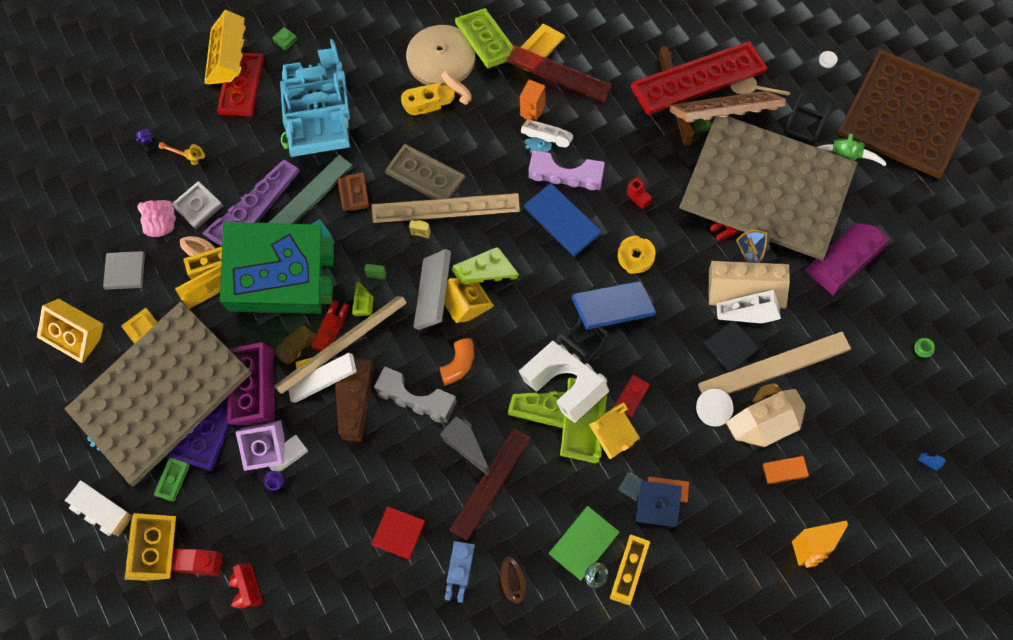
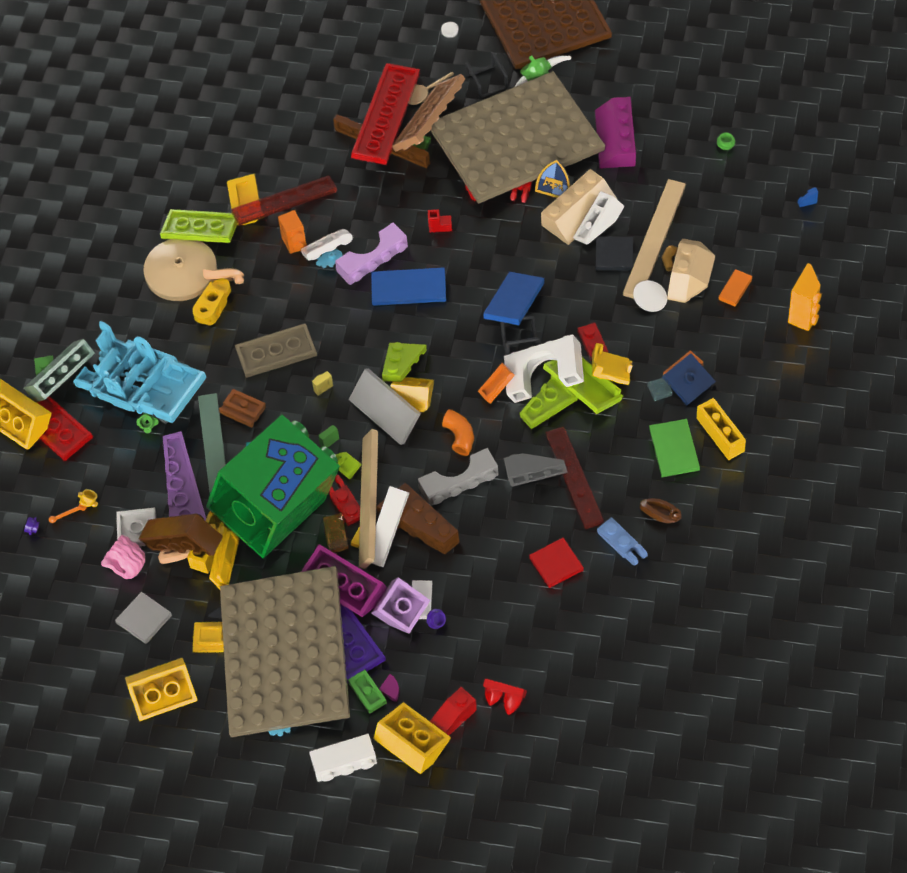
camera: 50 degrees left, 10 degrees down
tan tile [372,193,520,223] -> none
clear light blue piece [585,562,608,588] -> none
yellow plate [617,236,655,274] -> none
none -> sand green brick [24,339,95,402]
none -> reddish brown wedge [139,513,223,556]
none -> magenta tile [379,674,399,702]
none -> orange tile [478,363,515,404]

